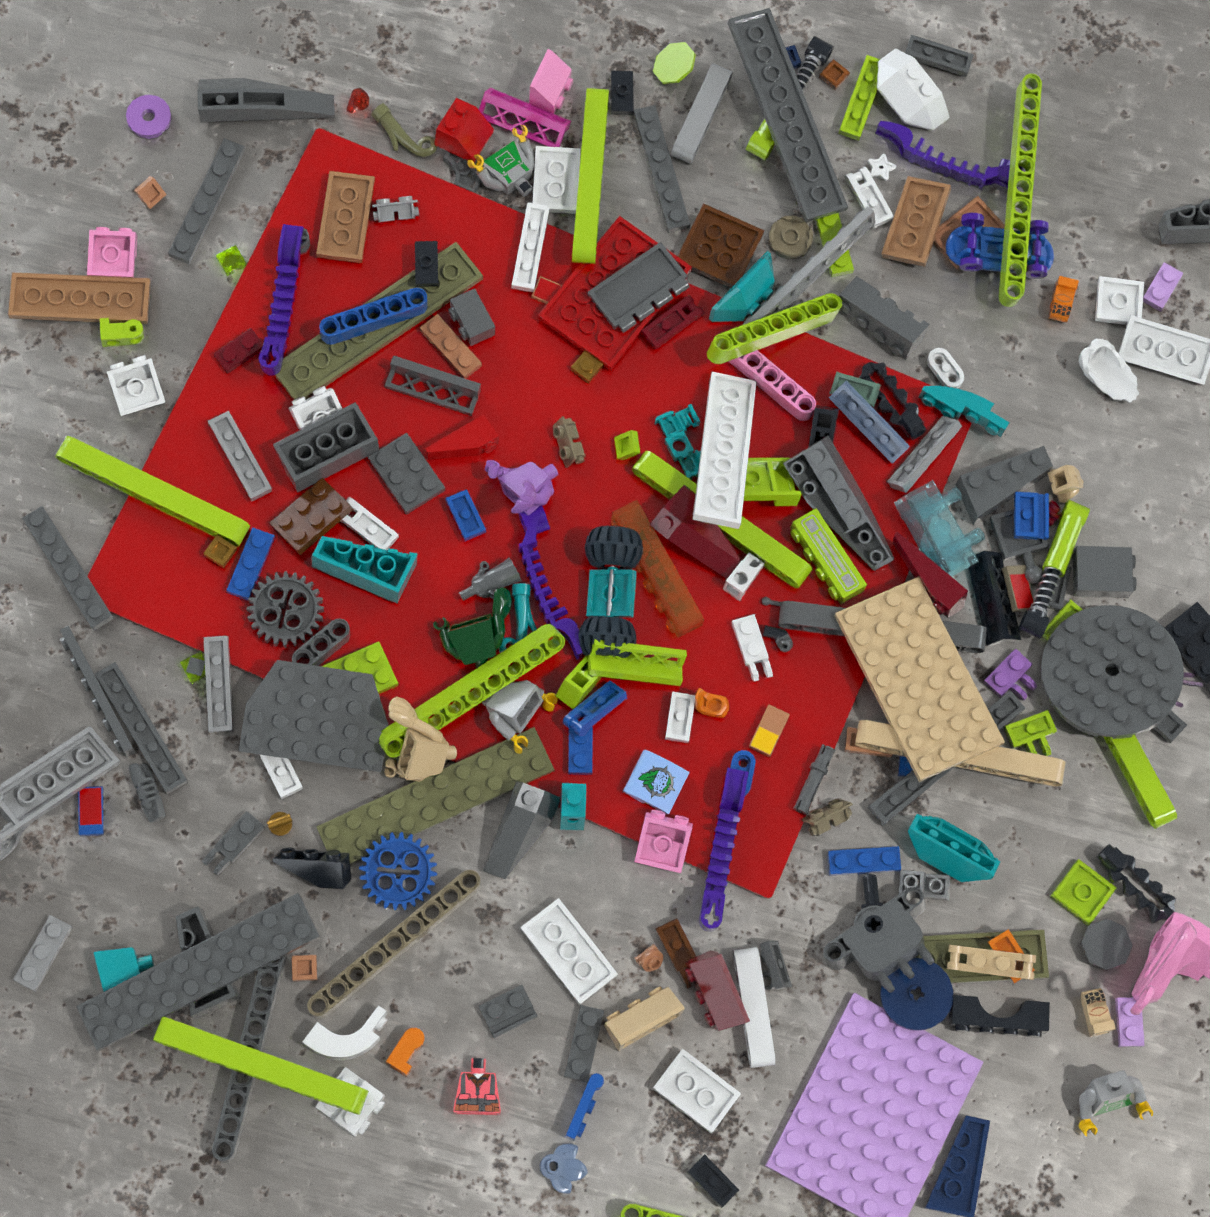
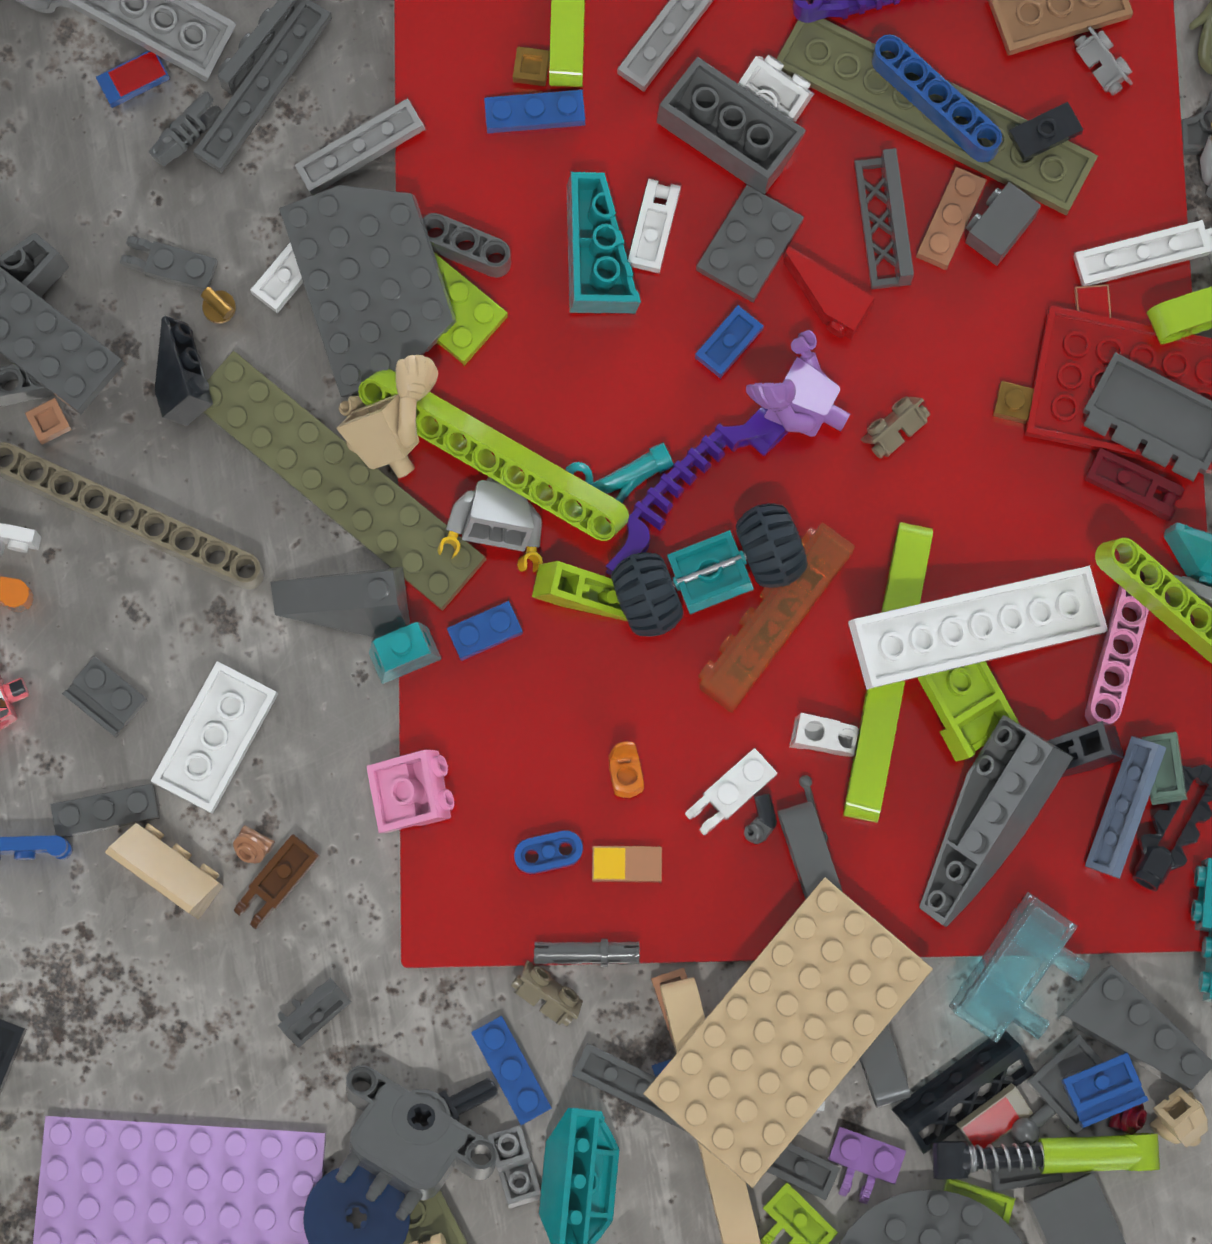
camera: 75 degrees right, 5 degrees up
tile [180,651,206,684] -> none
dark grey gear [247,571,324,648] -> none
reddish brown plate [270,478,353,555] -> none
blue gear [359,831,438,910] -> none
dark green torso [433,587,512,668] -> none
dark grey piece [459,557,521,601] -> none
blue plate [563,681,627,737] -> none
lime fence [588,639,687,686] -> none
lime plate [614,430,640,460] -> none
light blue slope [623,750,689,814] -> none
dark red wedge [650,485,742,579] -> none
white plate [653,1049,741,1134] -> none
teal piece [655,404,701,480] -> none
white plate [665,692,695,743] -> none
slope [685,950,750,1031] -> none
dark purple piece [699,768,749,932] -> none
white beam [733,947,775,1068] -> none
lime brick [790,508,867,605] -> none
light grey plate [887,416,962,493] -> none
dark red wedge [893,532,968,618] -> none

